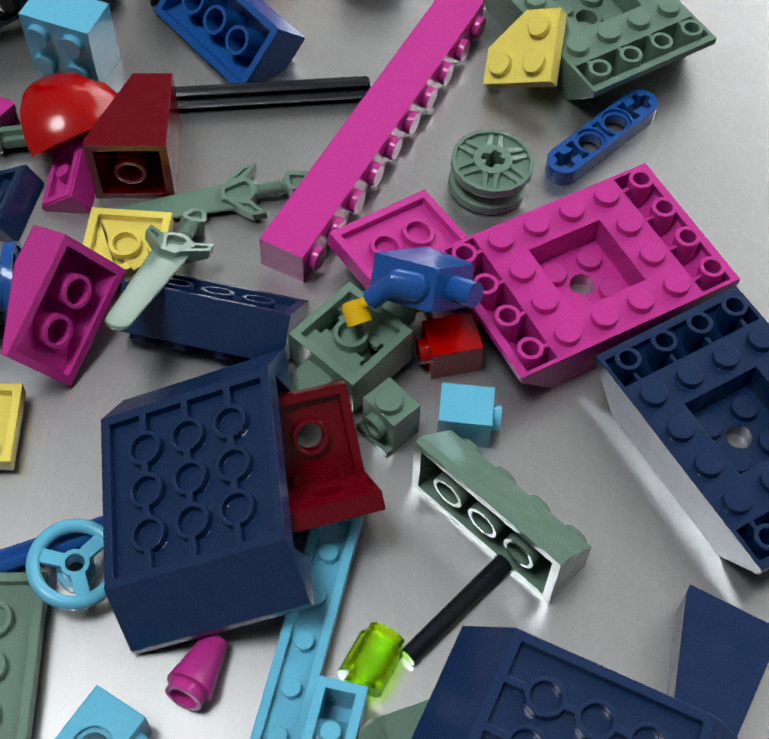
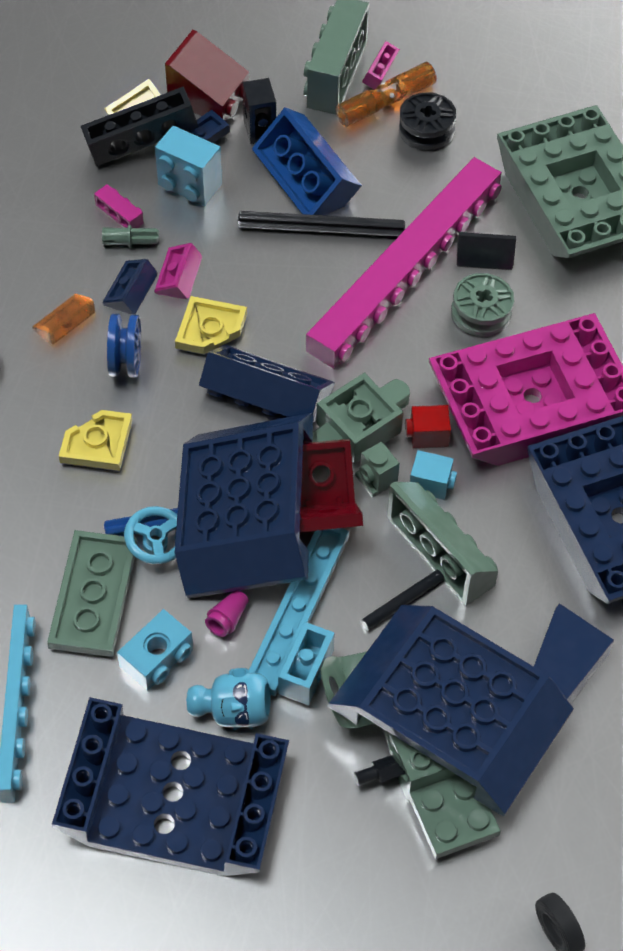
camera: 10 degrees right, 0 degrees up
dark pink slope [1,224,126,387] -> none
red brick [20,72,117,157] -> none
dark red slope [83,73,182,199] -> none
sword [105,207,214,330] -> none
sand green sword [113,164,308,221] -> none
dark pink plate [327,189,467,289] -> none
clear neon green brick [337,622,404,698] -> none
blue torso [342,246,483,327] -> none
light yellow plate [483,7,567,89] -> none
blue beam [545,89,658,186] -> none
none -> black slope [456,232,516,270]

